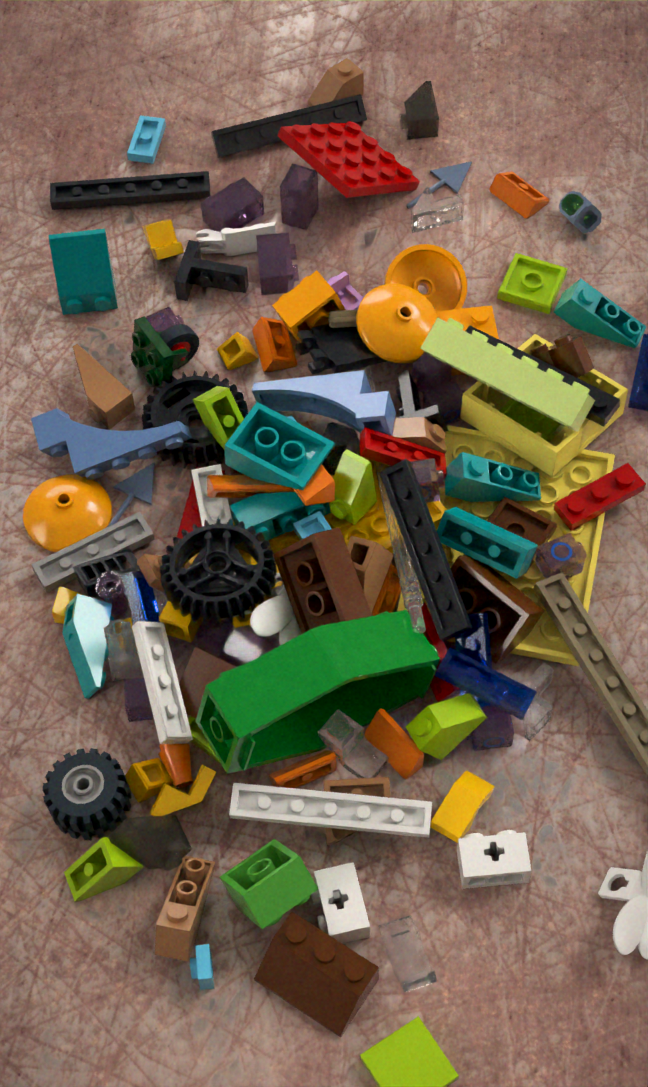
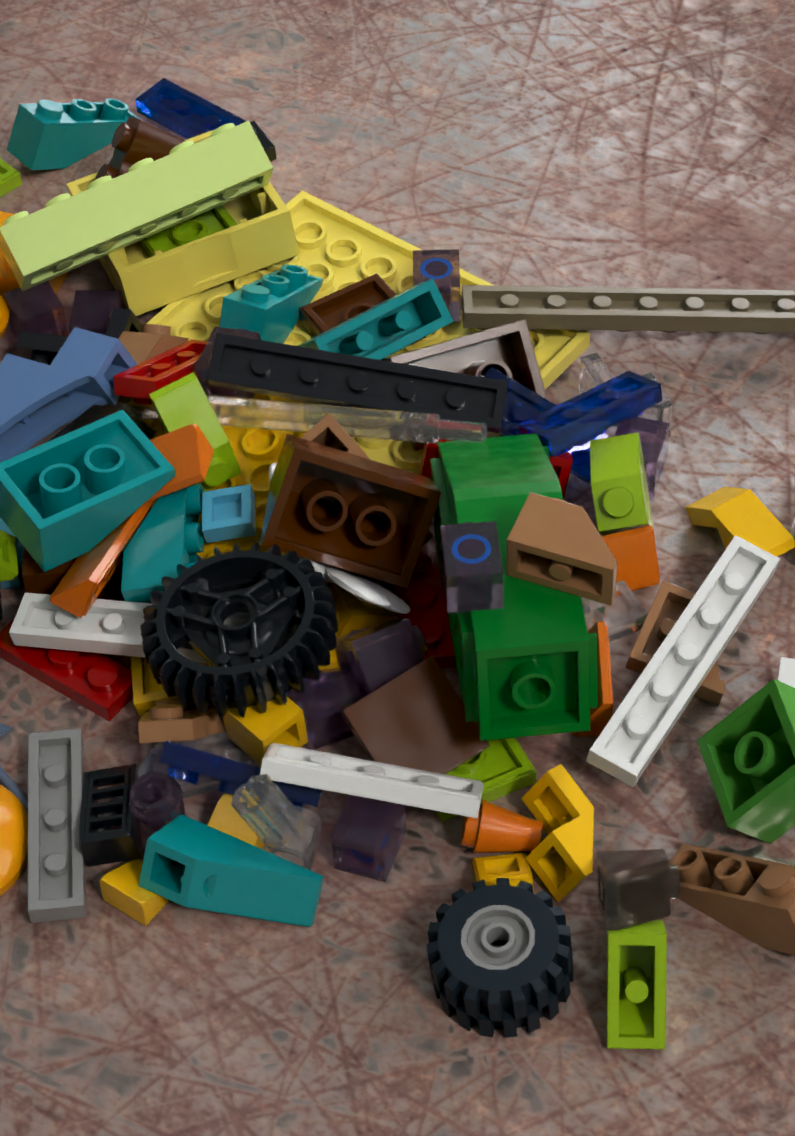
camera: 65 degrees left, 10 degrees down
red plate [554,463,646,531] -> none
none -> clear purple brick [440,521,503,613]
none -> medium nougat slope [507,492,617,606]

